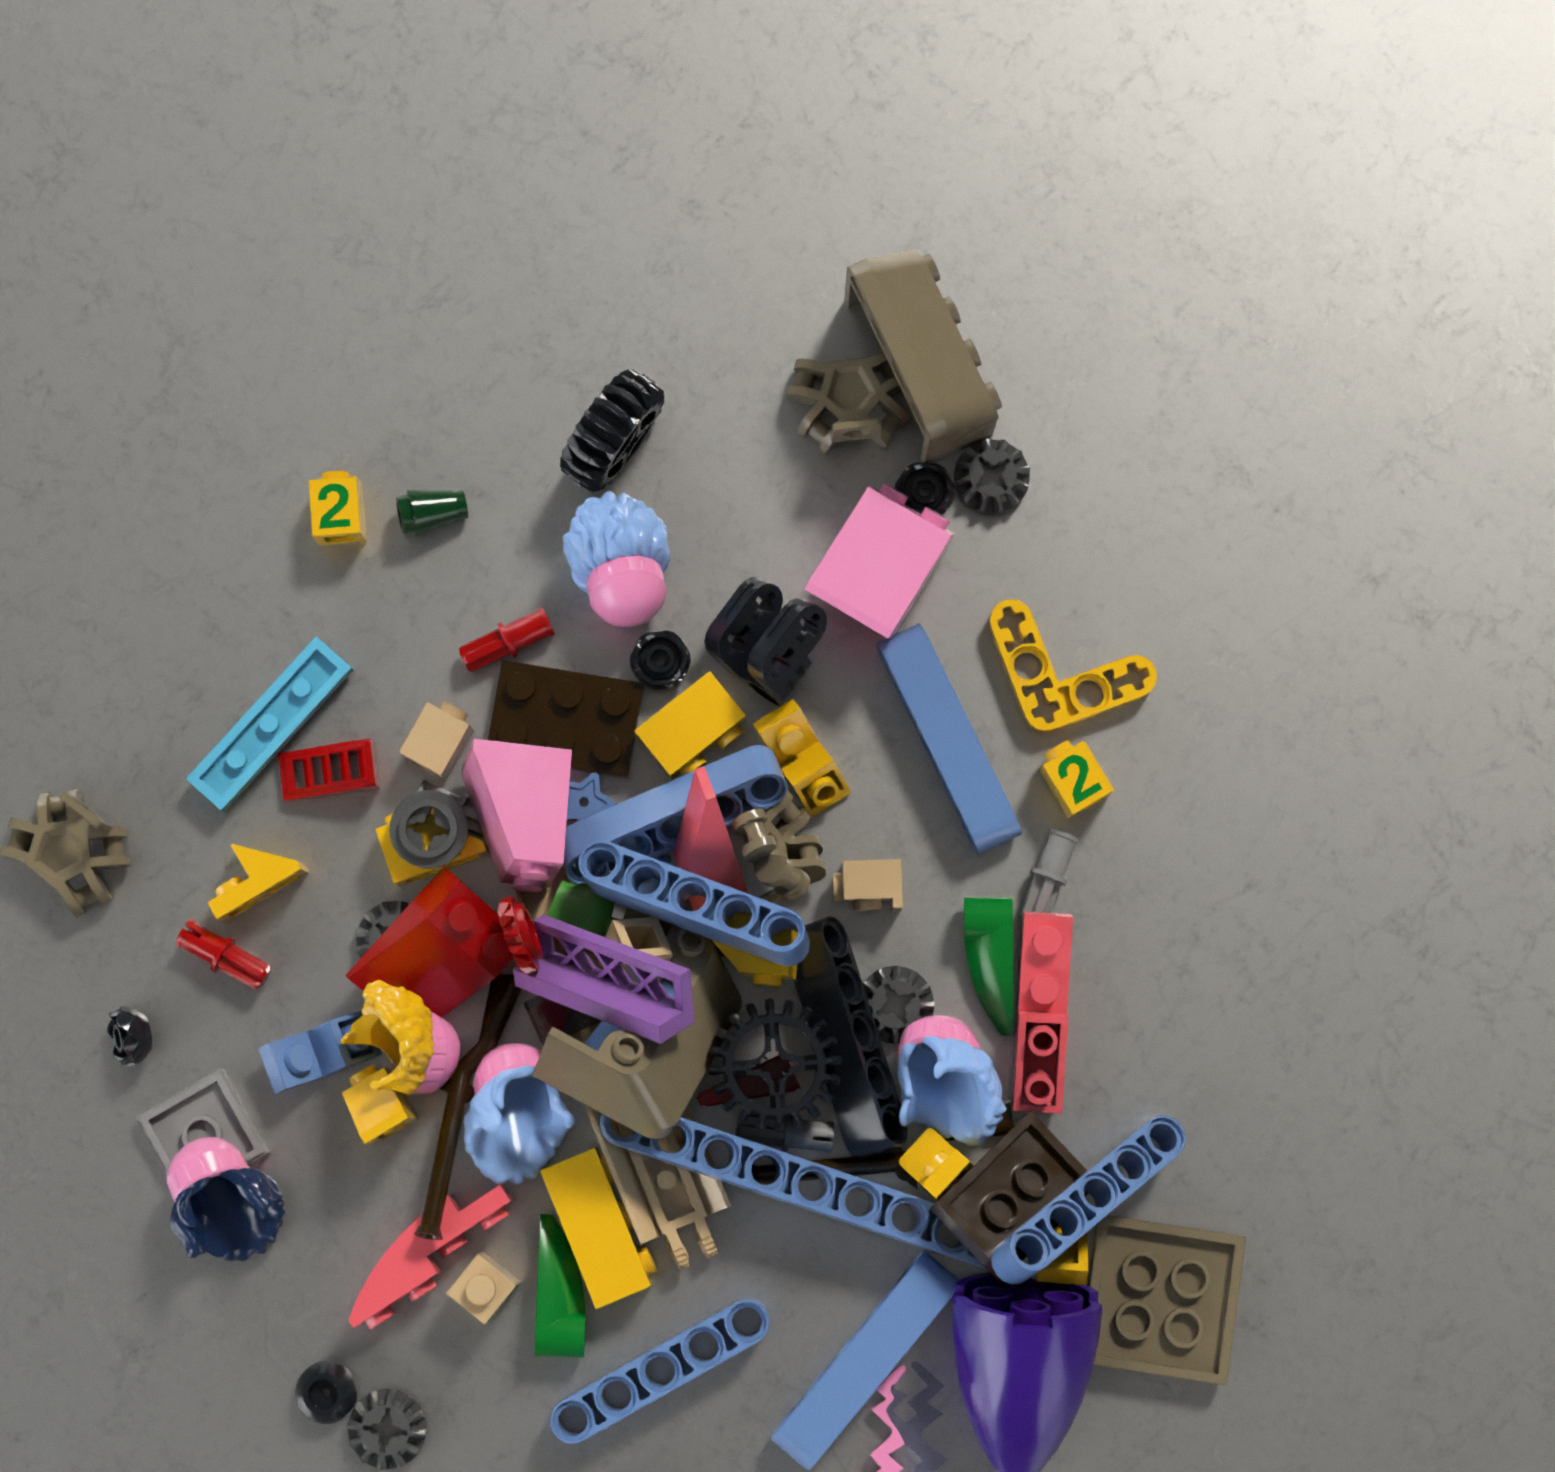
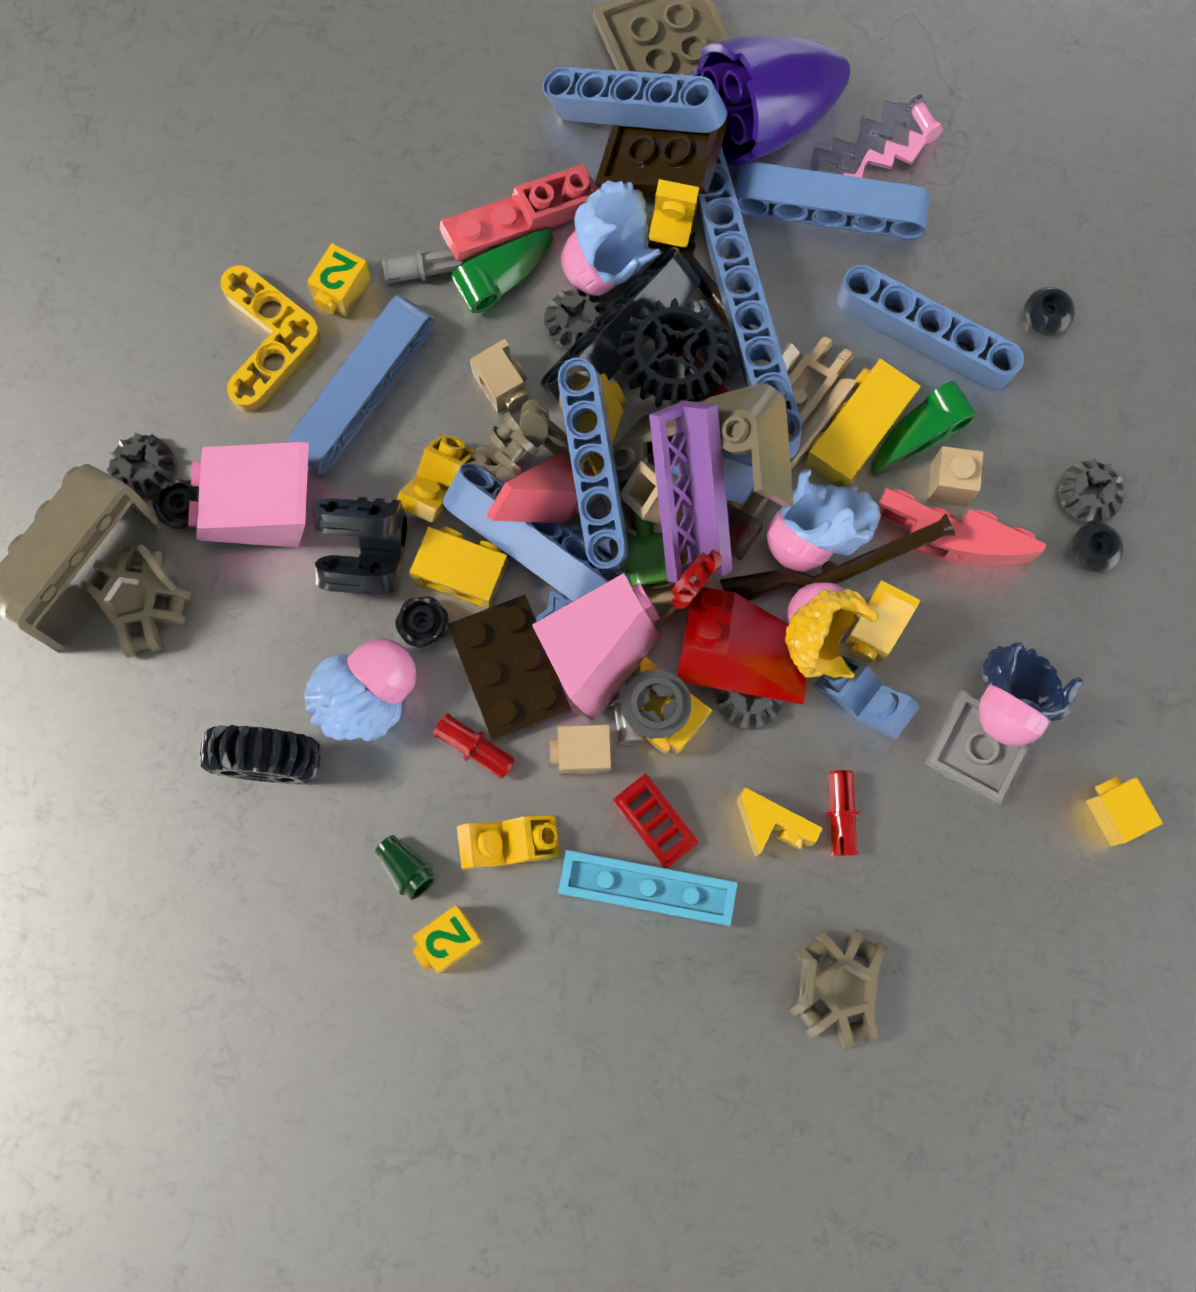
camera: 125 degrees left, 5 degrees down
black plate [107,1006,152,1067] -> none
none -> yellow slope [457,815,560,870]
none -> yellow brick [1085,776,1163,846]

